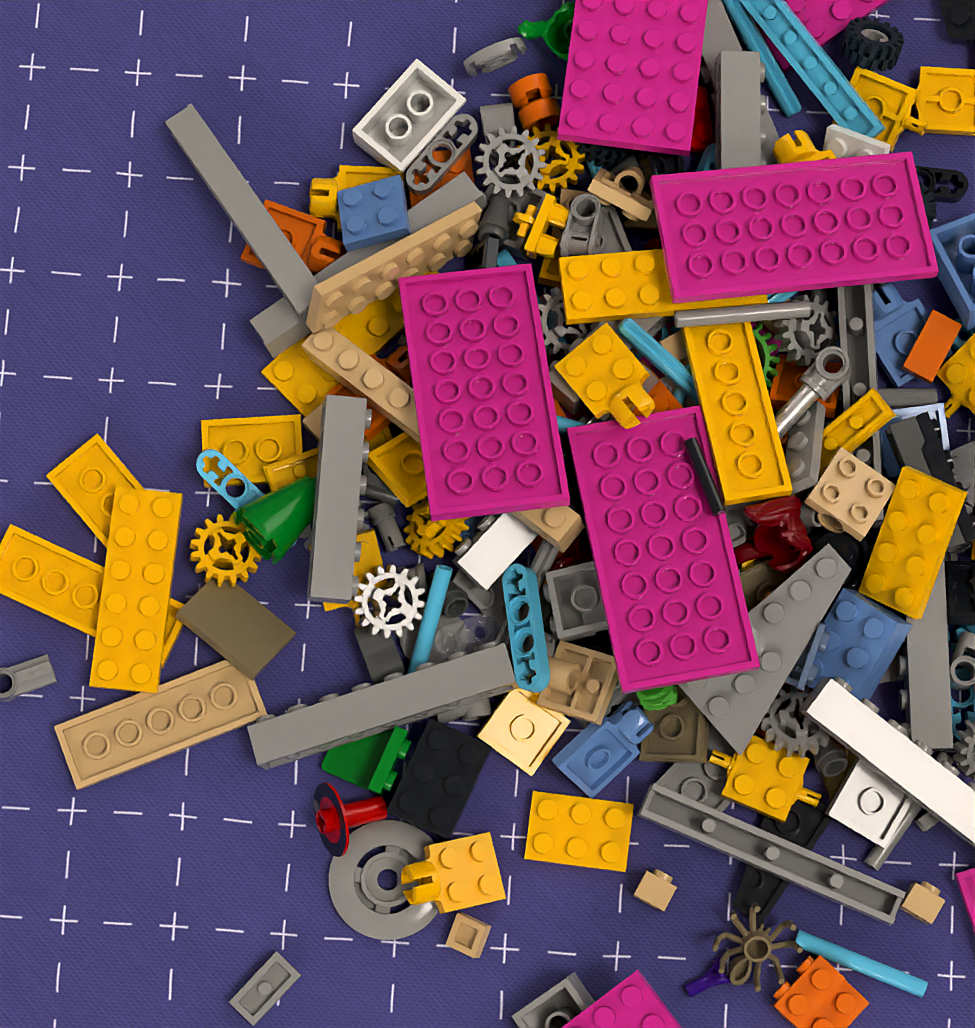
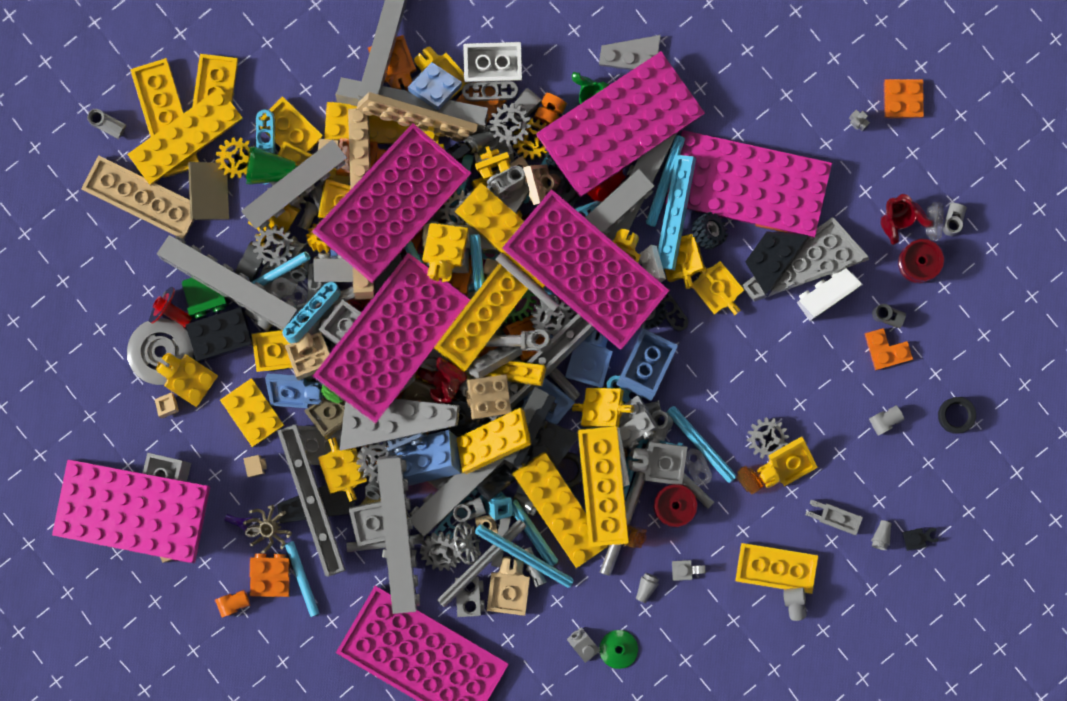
camera: 50 degrees right, 5 degrees up
light grey plate [229,951,302,1026] -> none
light grey tile [463,37,527,76] -> none
black piece [684,438,726,516] -> none
tan plate [899,881,946,925] -> none
orange tile [901,309,962,384] -> none

